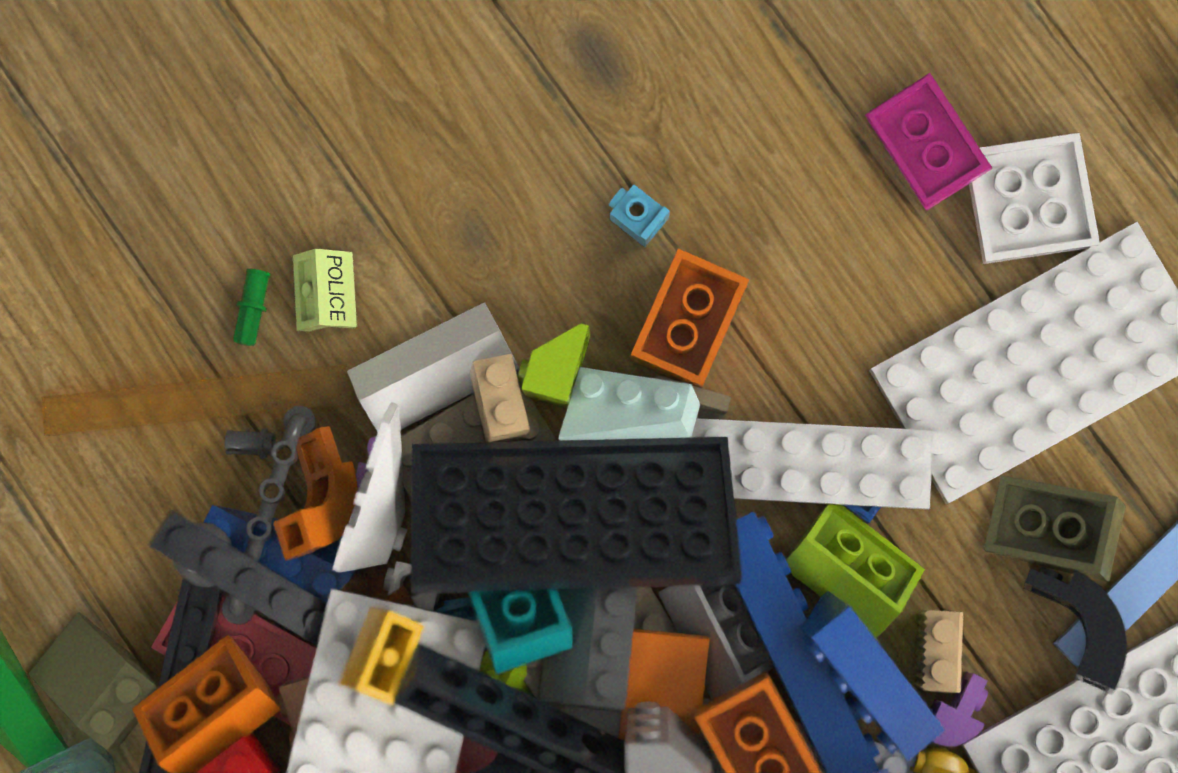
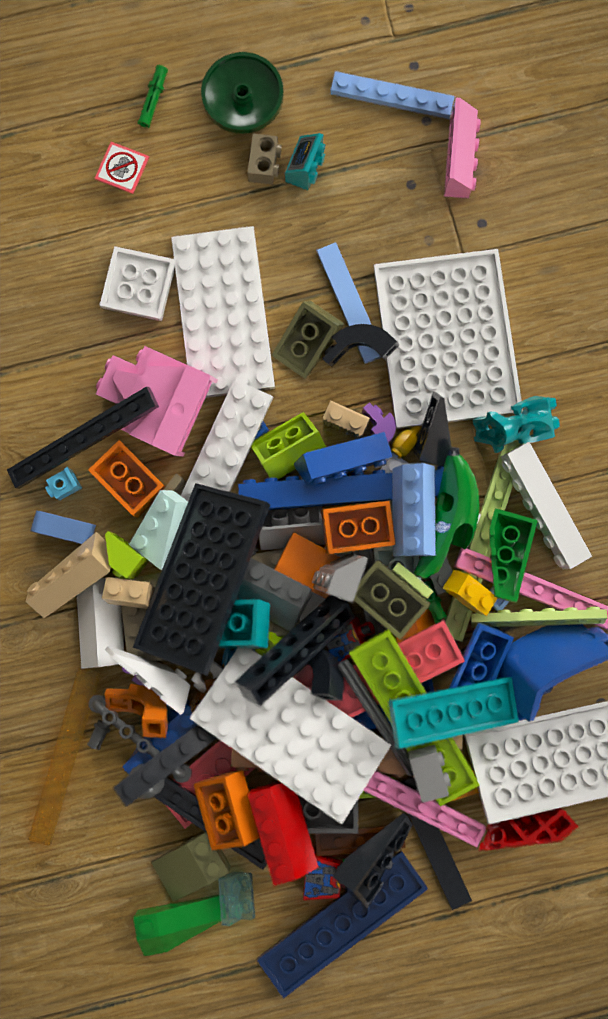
camera: 70 degrees left, 0 degrees up
green axle [233,268,271,346] -> none
yellowish green panel [293,249,357,331] -> none
yellow brick [338,607,424,704] -> none
dark pink tile [865,73,992,211] -> none
none -> black plate [7,386,159,489]
none -> tan wedge [26,532,111,618]
none -> medium blue beam [30,510,96,544]
none -> bright pink panel [96,346,218,457]

